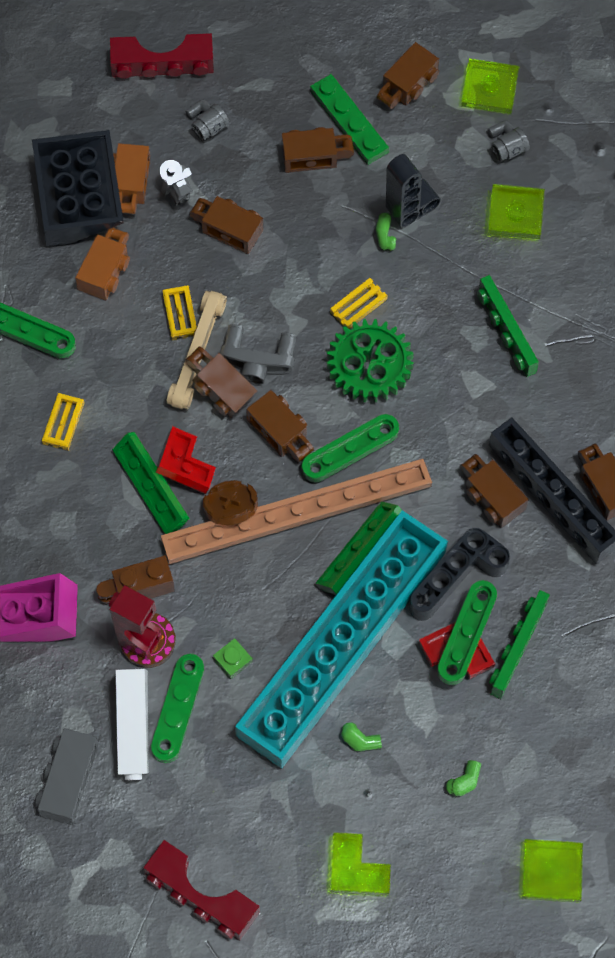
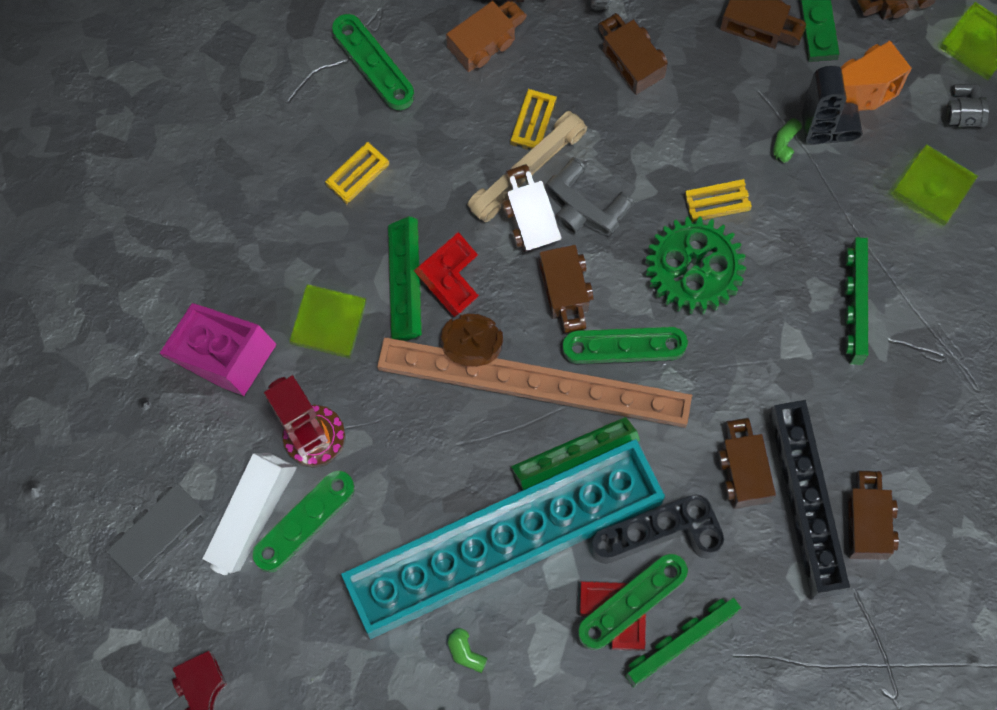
camera: 30 degrees right, 5 degrees up
reddish brown brick [96,555,175,604] -> none
bright green plate [213,638,253,679] -> none
none -> clear neon green plate [290,284,367,359]
none -> orange slope [841,41,912,111]

